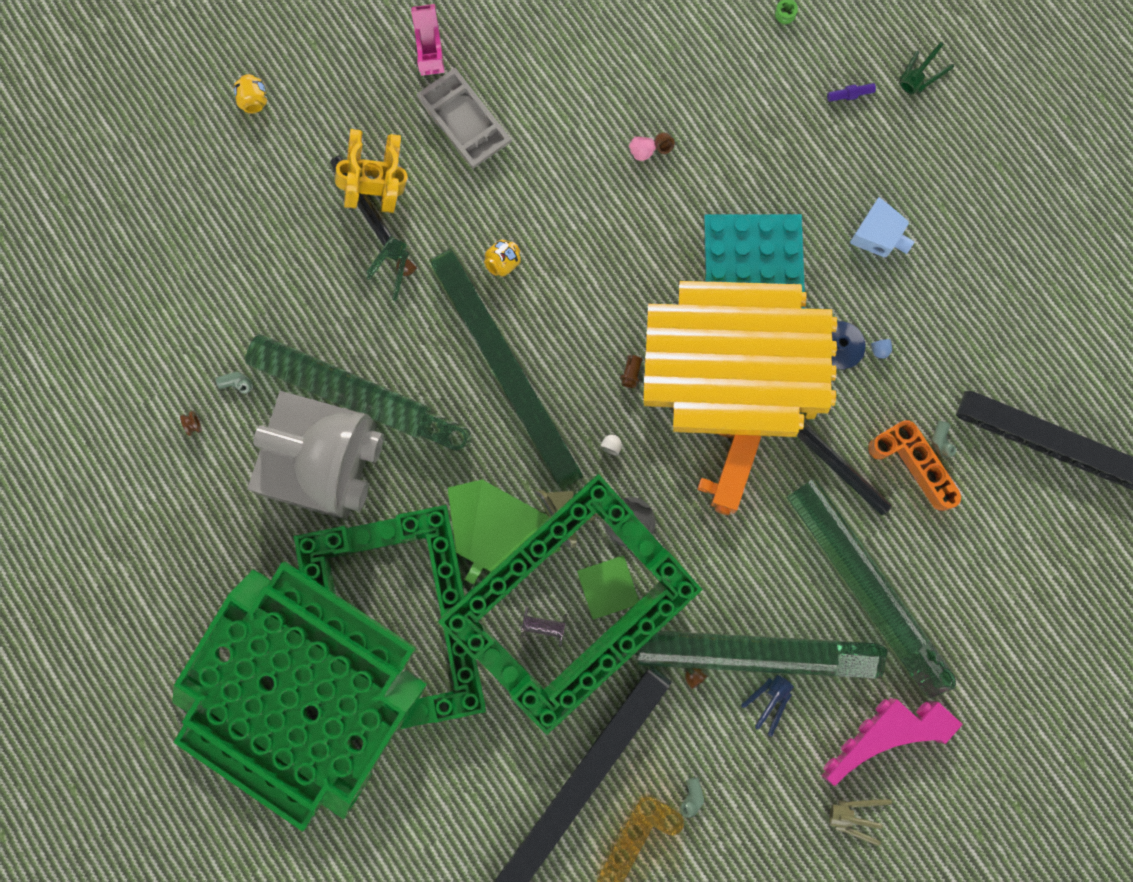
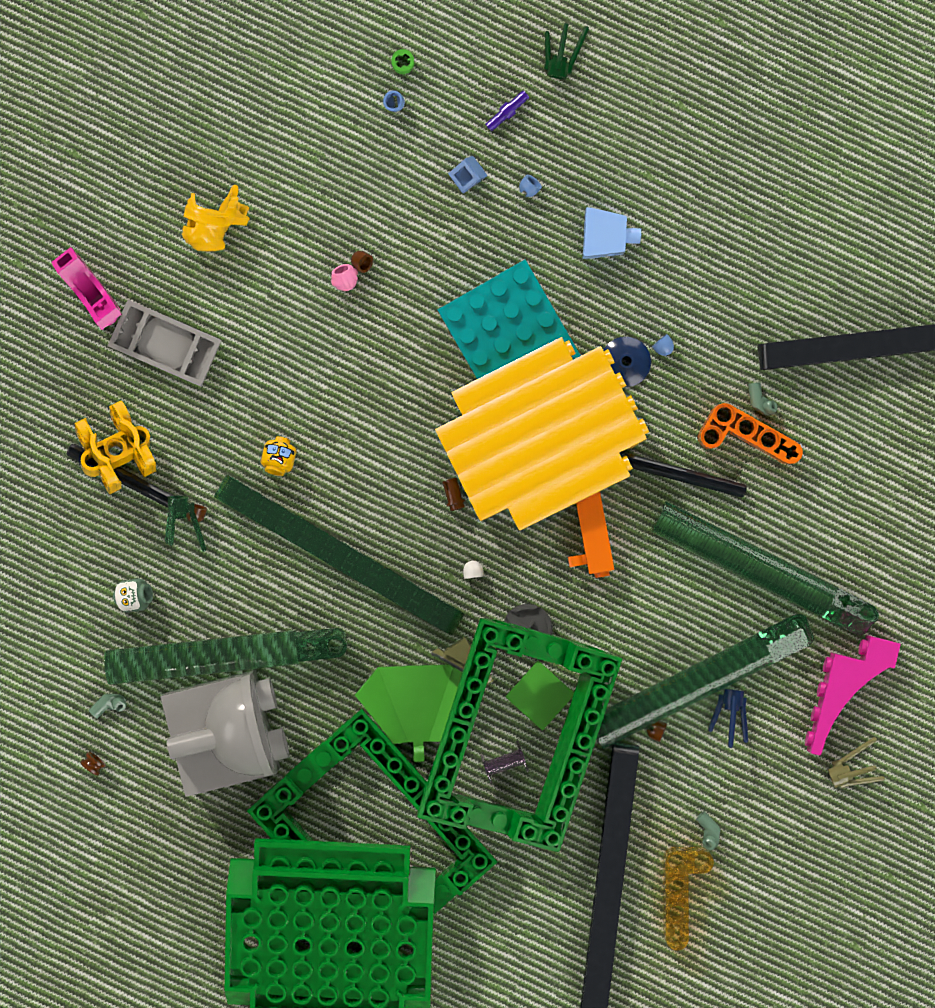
camera: 30 degrees left, 10 degrees up
none -> head [113,578,153,613]
none -> yellow piece [182,185,249,252]
none -> medium blue hinge [383,91,405,112]
none -> medium blue slope [448,156,487,194]
none -> medium blue hinge [519,174,542,197]

